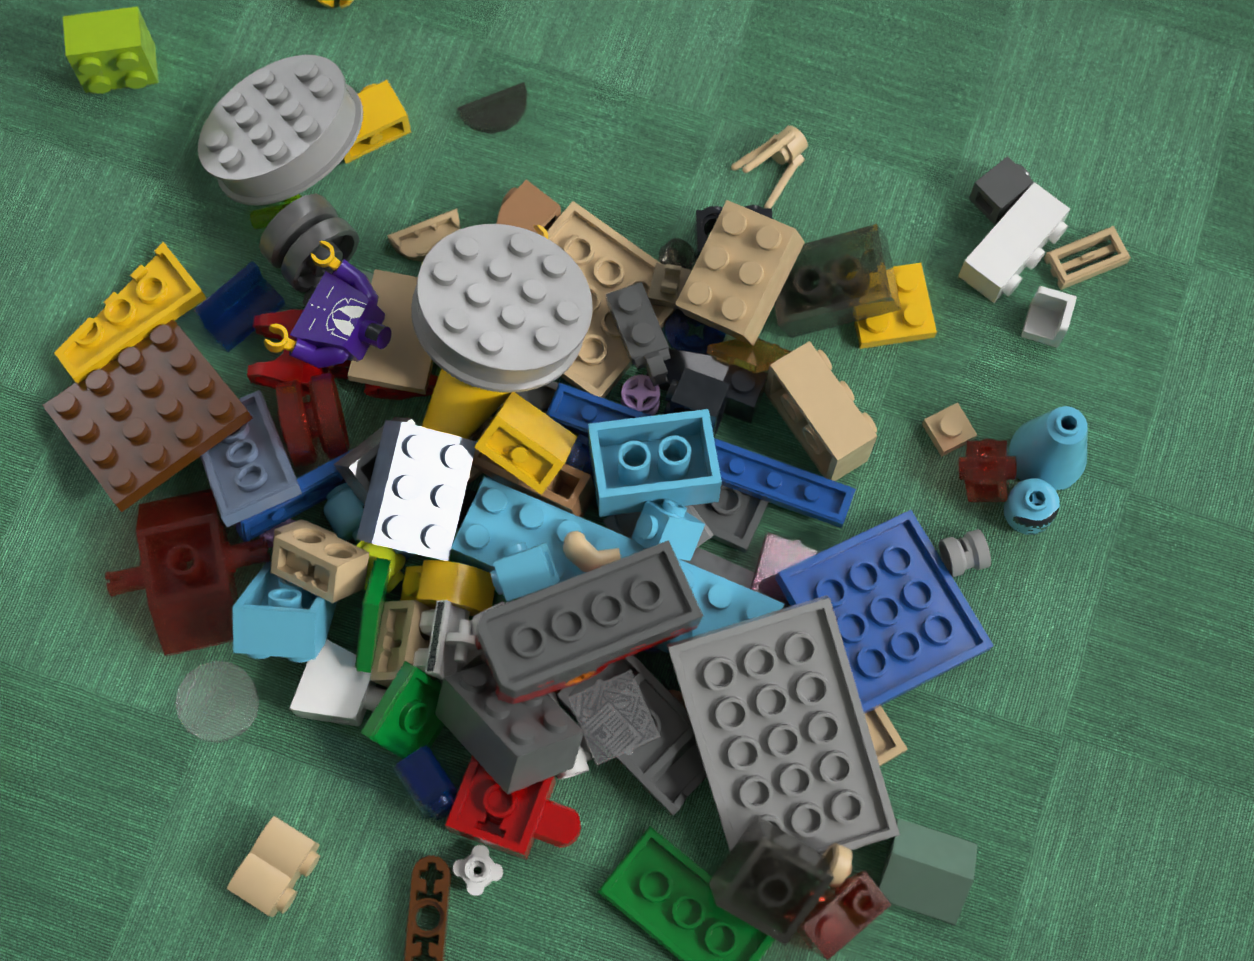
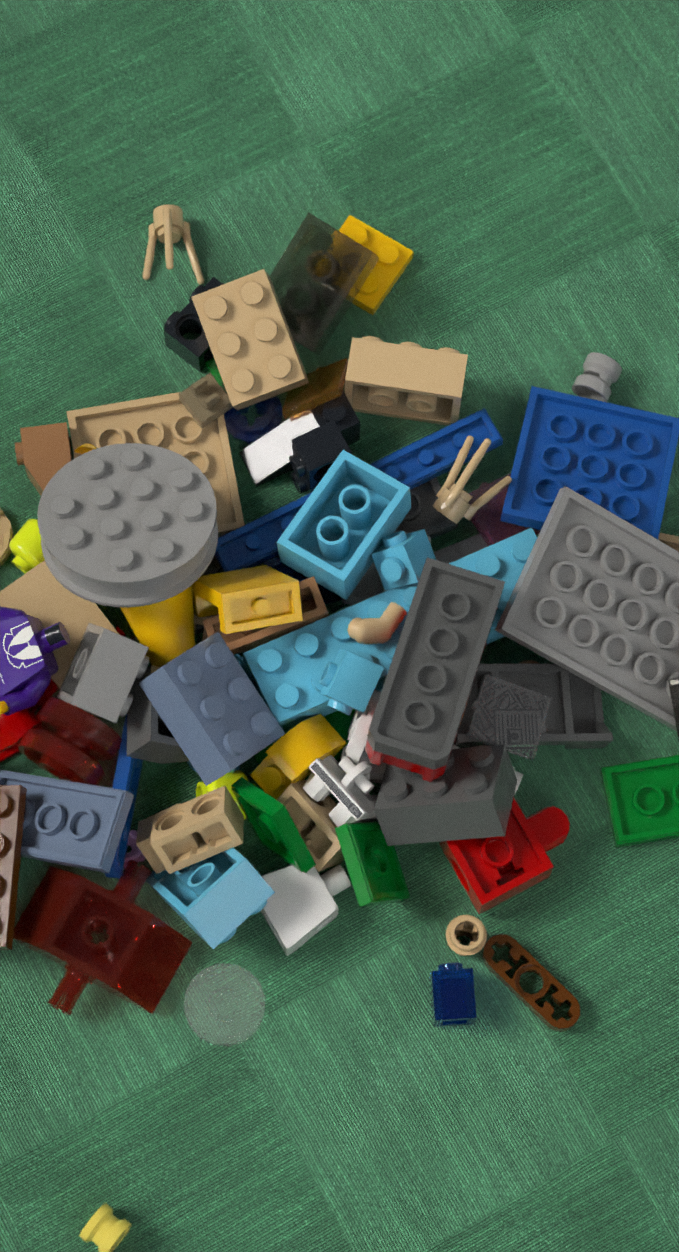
camera: 50 degrees left, 0 degrees up
tan brick [227,816,320,917] -> none
medium azure head [323,483,365,543] -> none
clear blue brick [393,746,458,821] -> none
white plate [453,845,503,896] -> none
dark grey hinge [606,282,670,387] -> none
lavender wheel [621,375,660,416] -> none
clear smoke tile [659,238,697,270] -> none
tan plate [922,402,977,457] -> none
white brick [958,182,1070,303] -> none
clear red brick [959,439,1017,502] -> none
dark grey brick [969,156,1034,225] -> none
medium azure head [1004,478,1060,535] -> none
medium azure cone [1009,406,1087,490] -> none
white panel [1021,286,1077,348] -> none
tan tile [1044,226,1131,290] -> none
none -> light grey brick [57,623,149,723]
none -> clear blue brick [430,963,477,1027]
none -> tan plant [433,436,512,524]
none -> tan cone [446,915,487,956]

